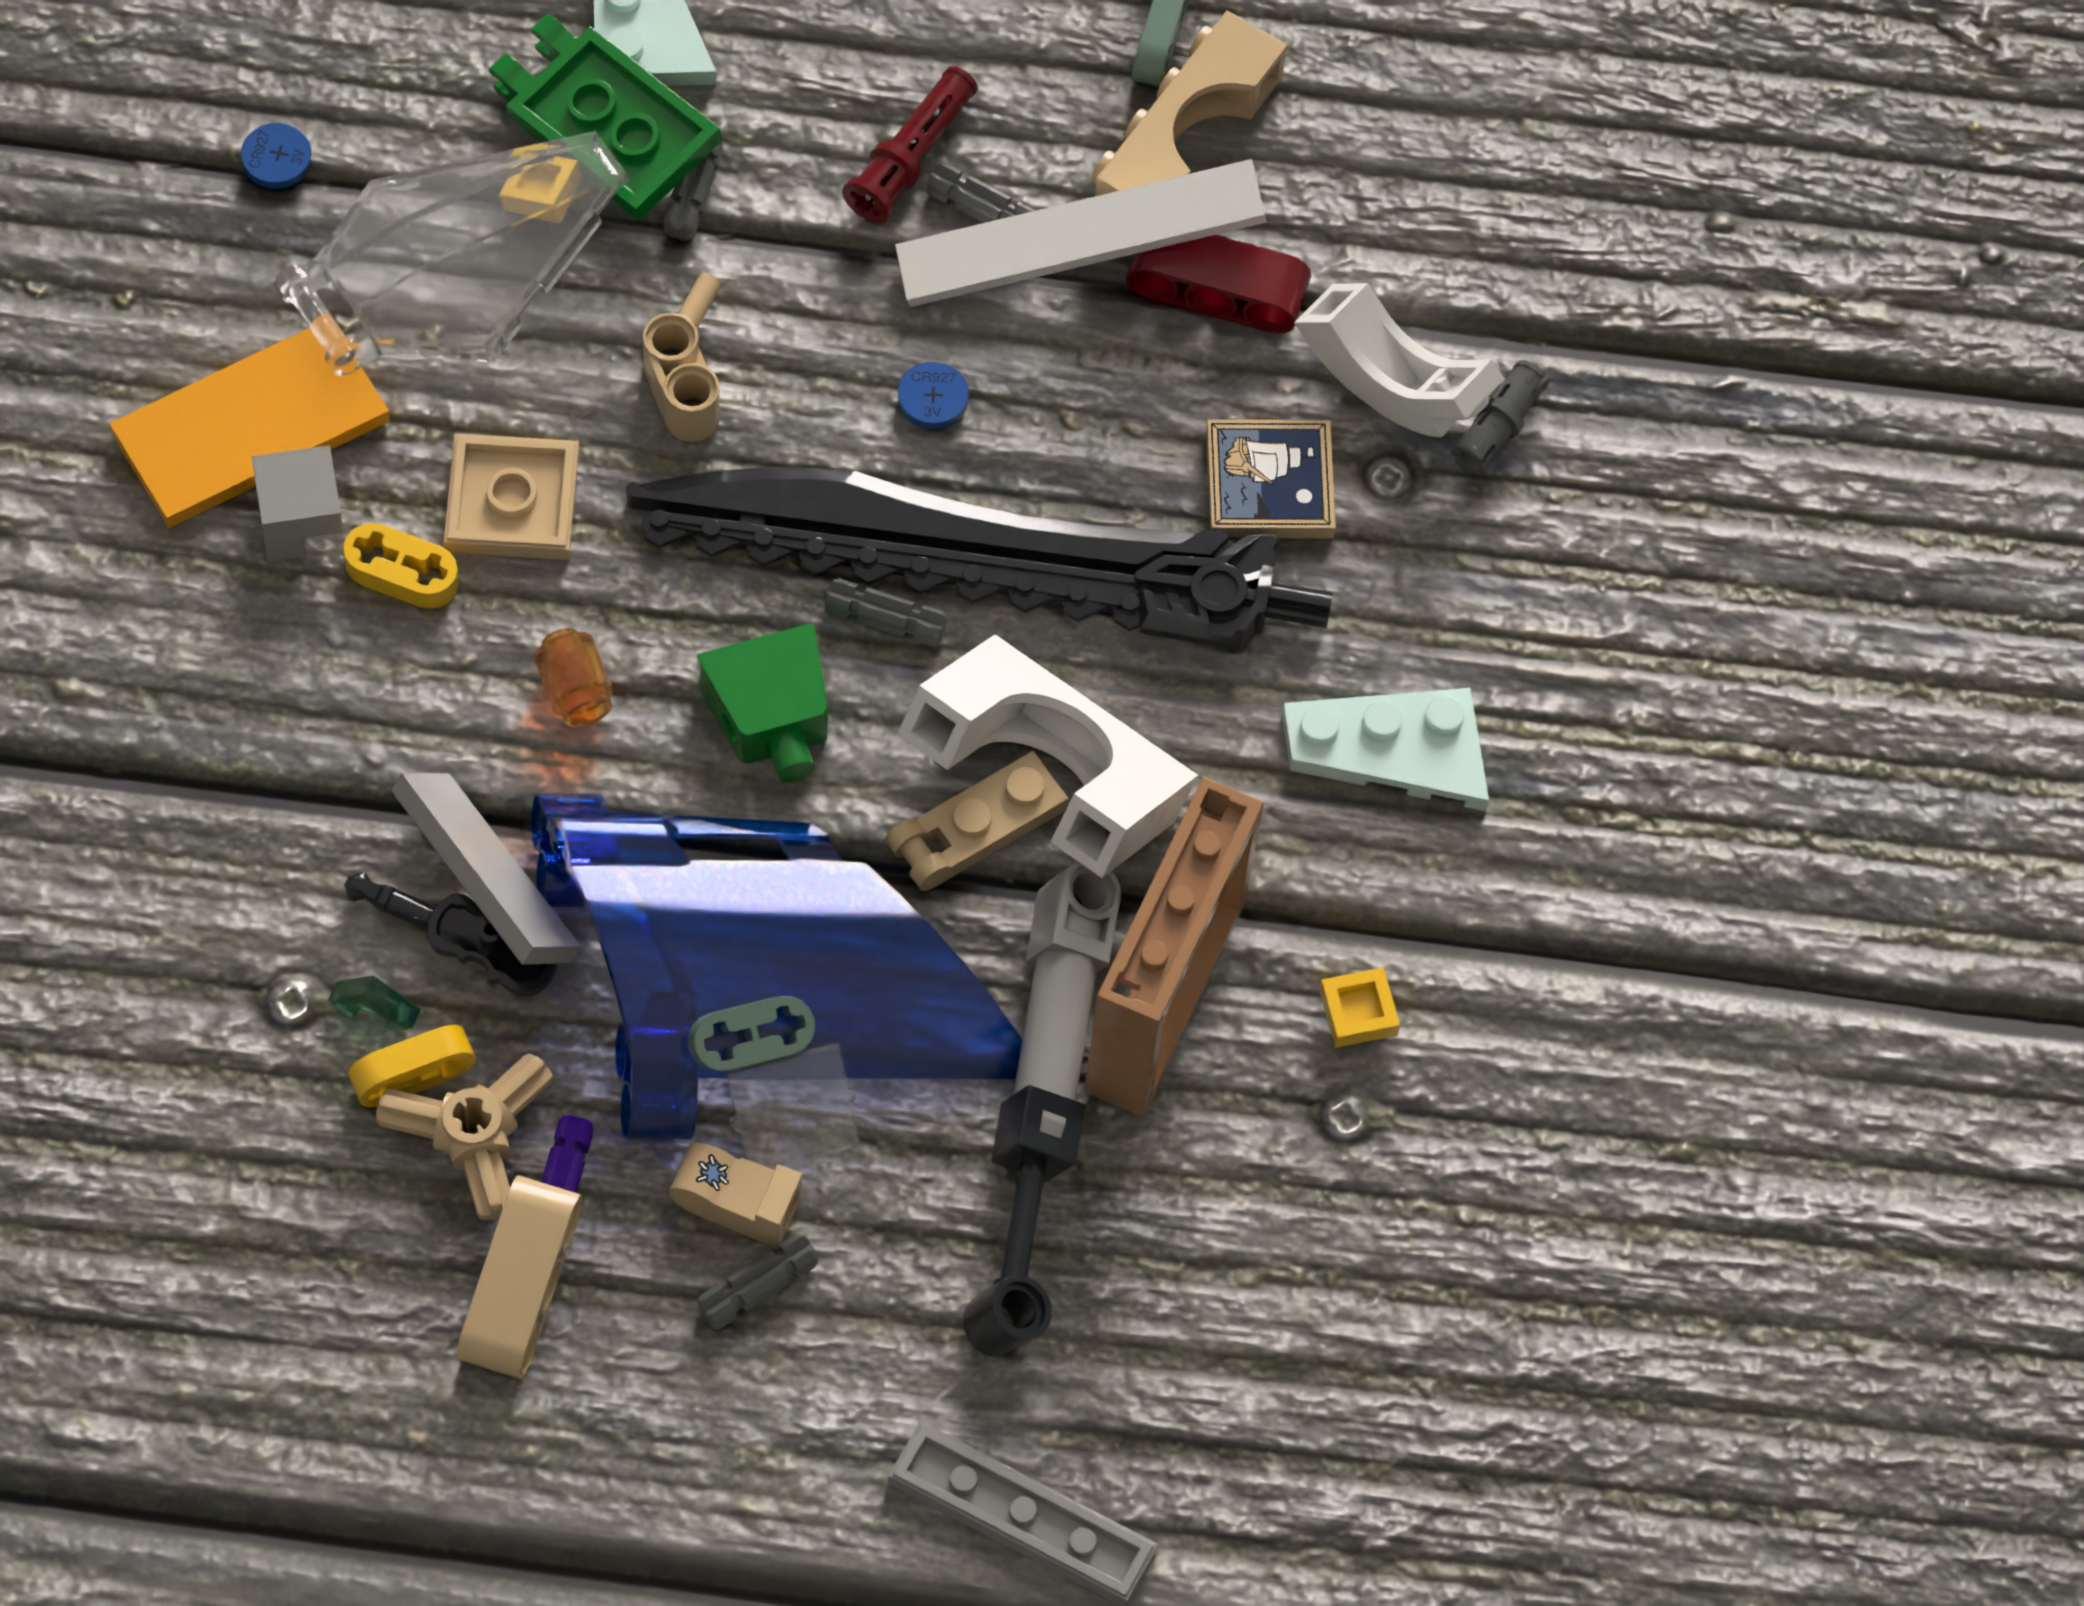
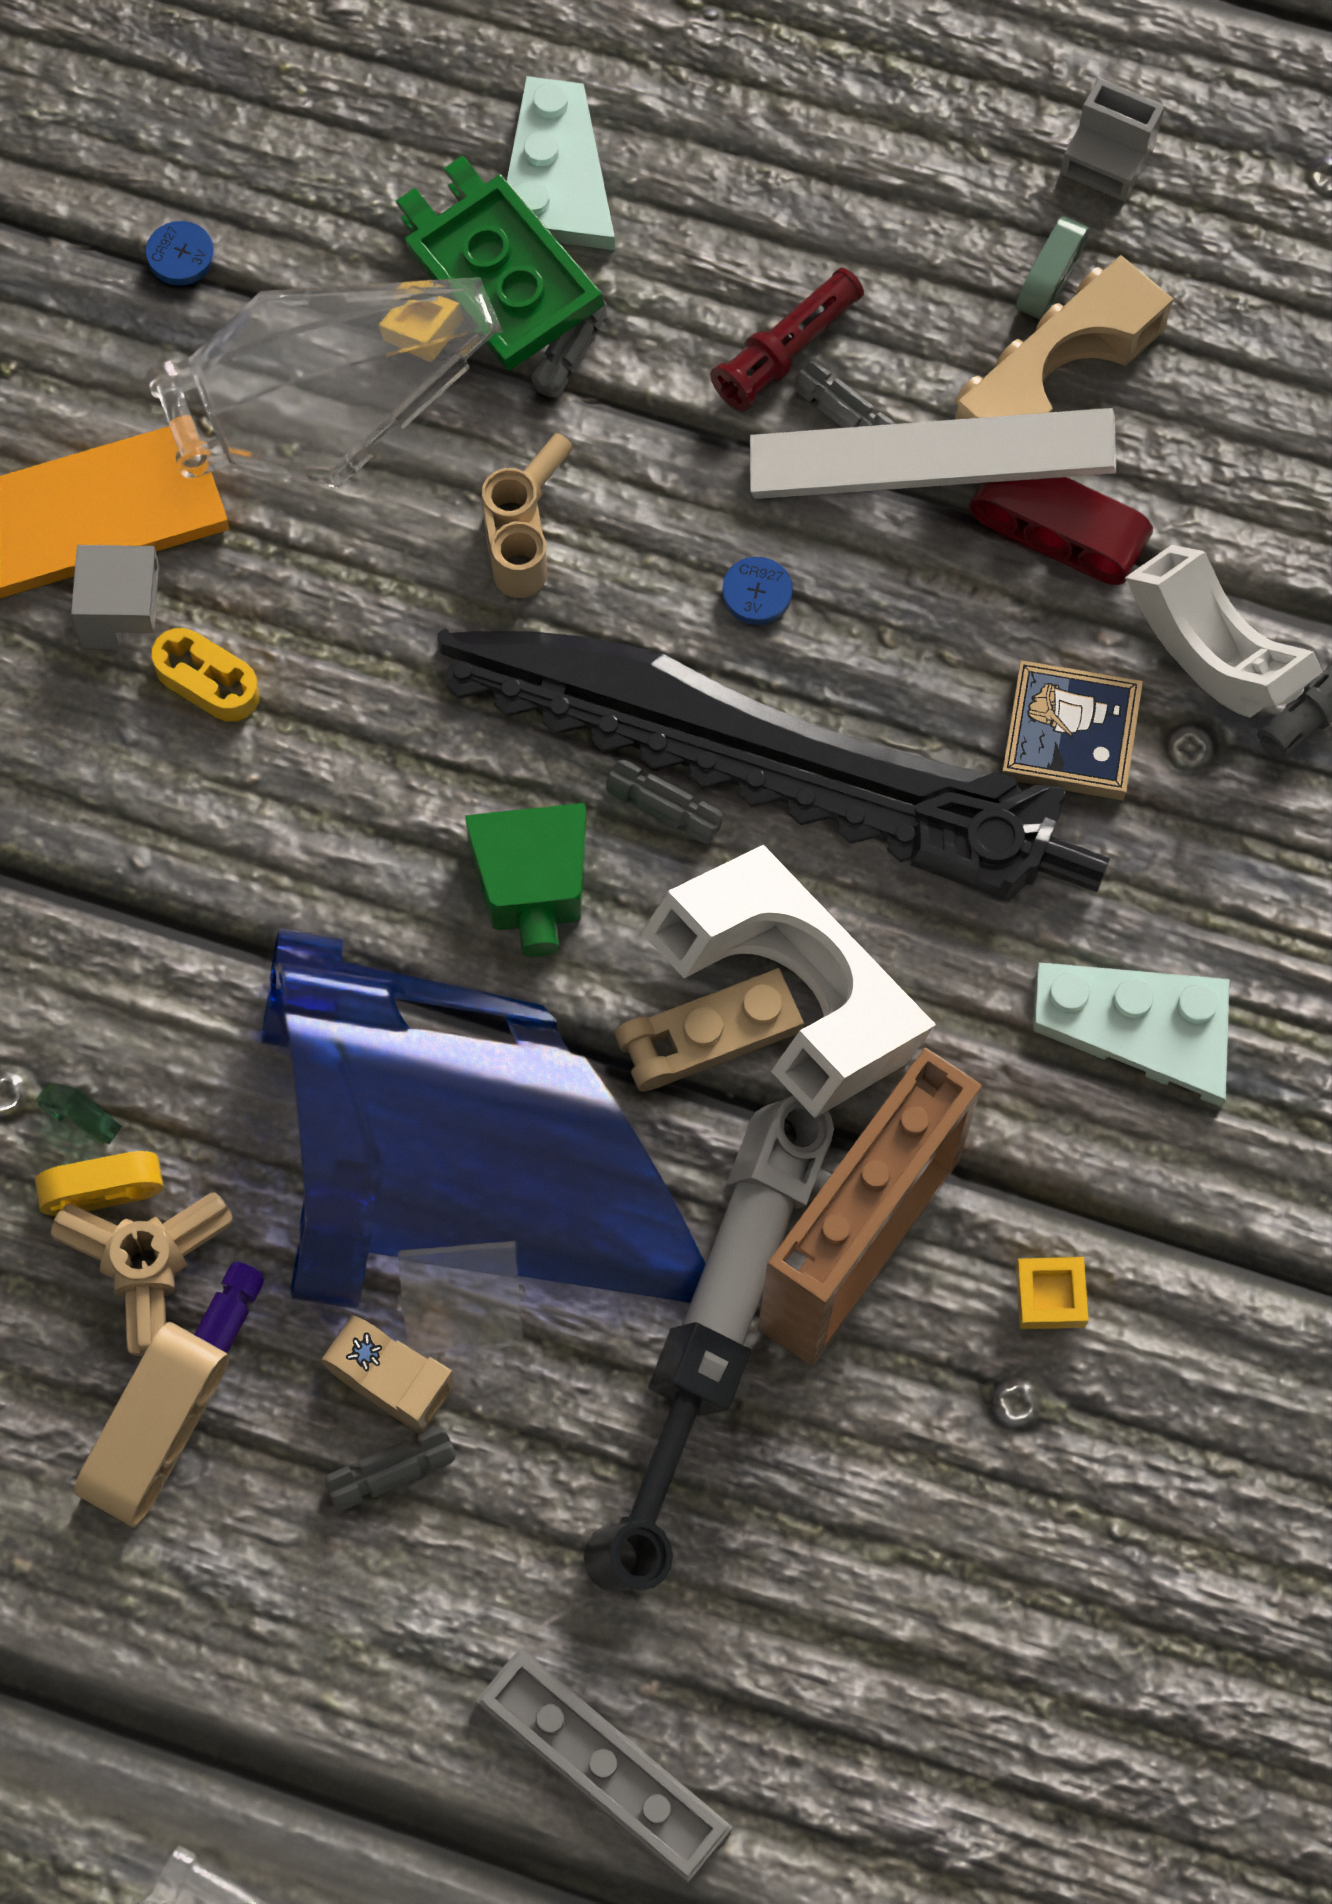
camera: 15 degrees right, 5 degrees up
black piece [344,872,559,996] -> none
light grey tile [392,773,581,964] -> none
tan tile [444,433,579,560] -> none
clear orange brick [534,628,613,727] -> none
sand green beam [688,996,815,1071] -> none

